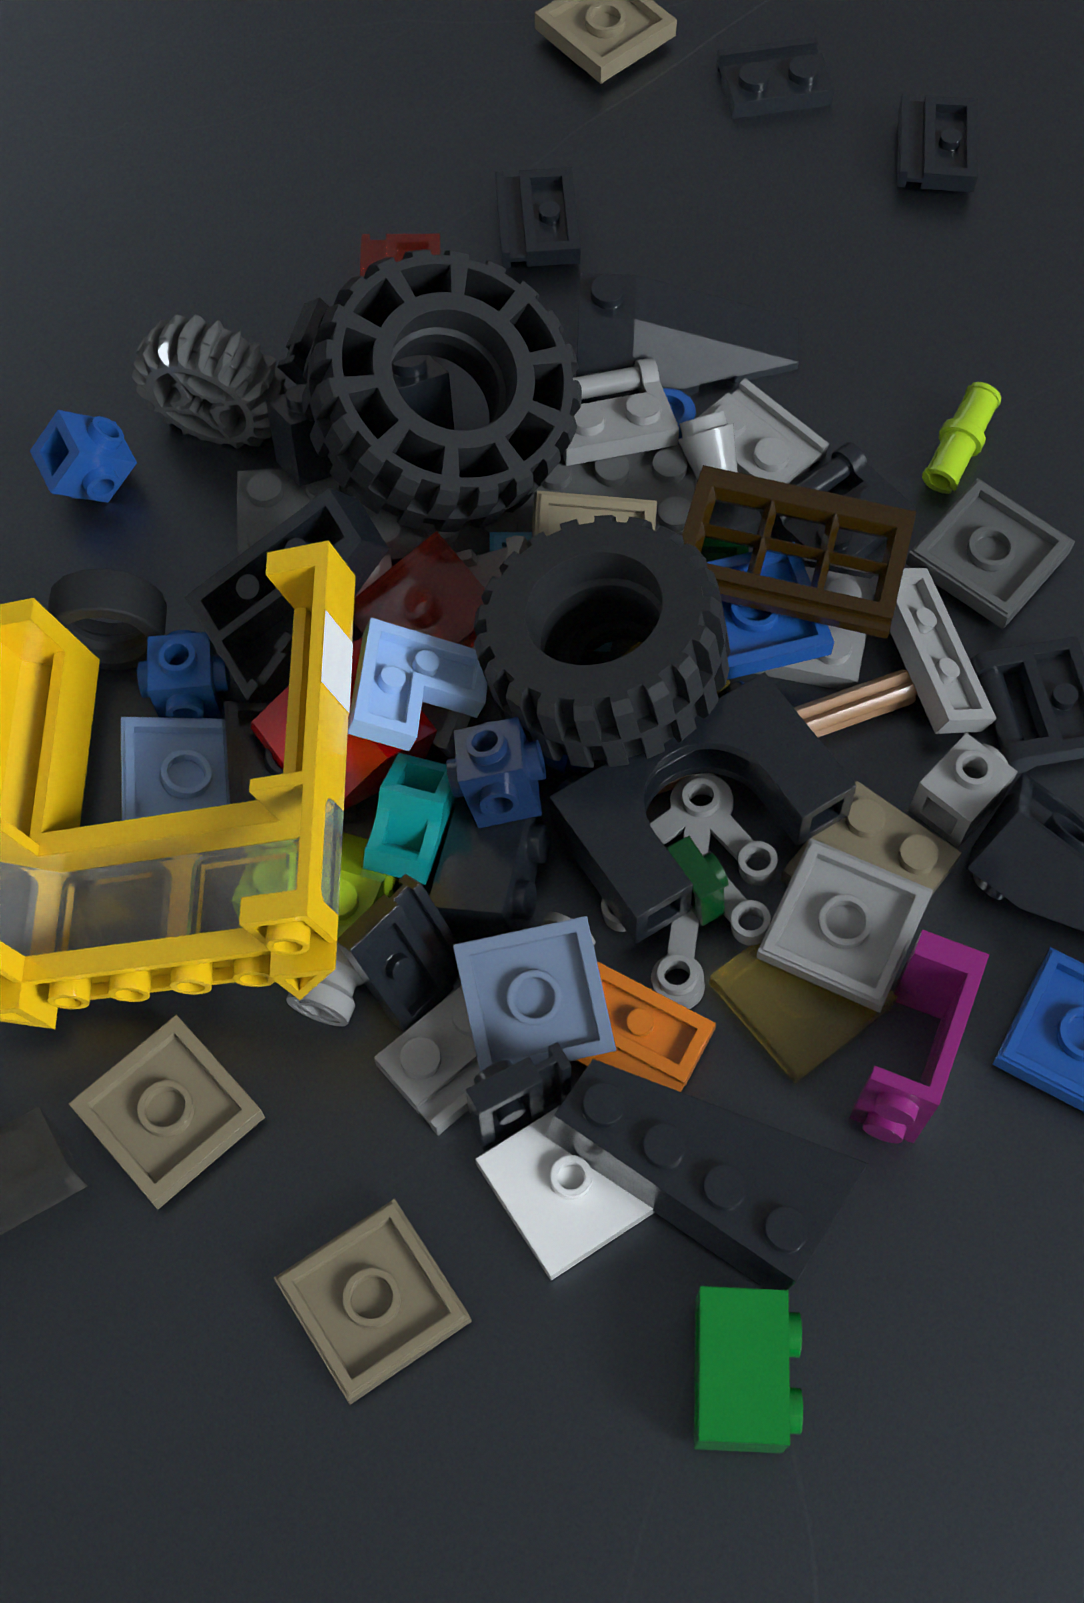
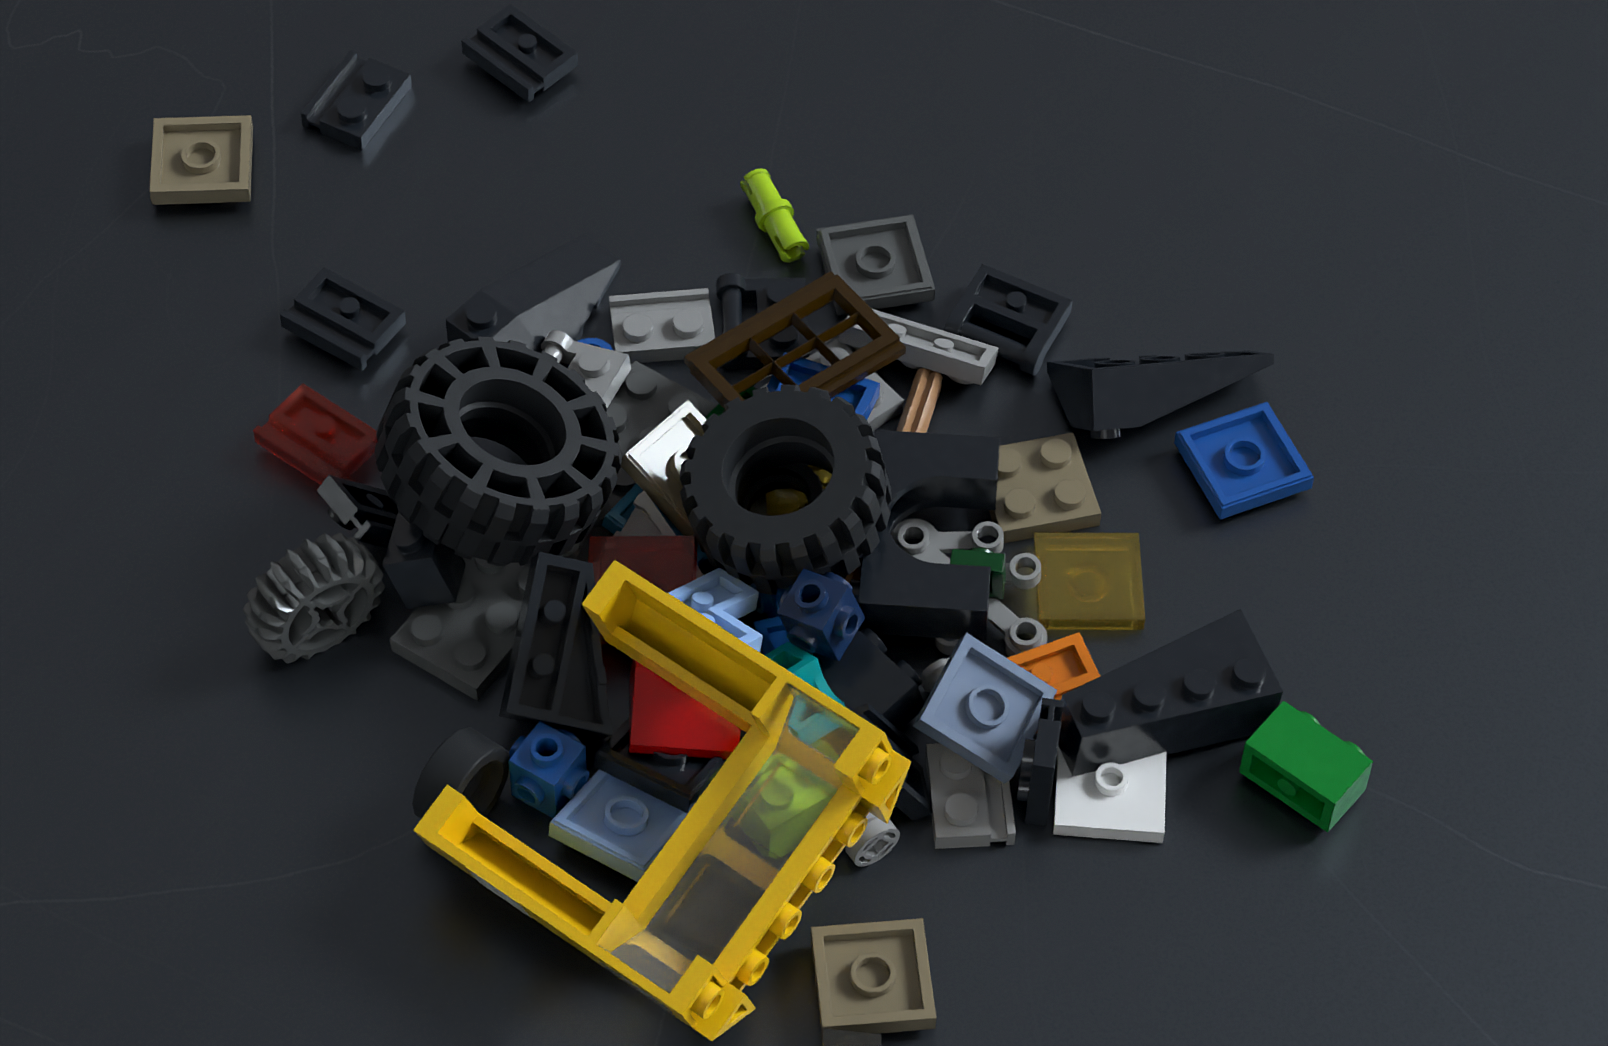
camera: 55 degrees left, 10 degrees down
blue brick [30,410,137,503] -> none
dark tan plate [274,1198,472,1405] -> none
light grey cone [678,410,738,480] -> none
light grey plate [757,838,933,1013] -> none
magenta panel [849,929,990,1144] -> none
light grey brick [908,733,1018,849] -> none

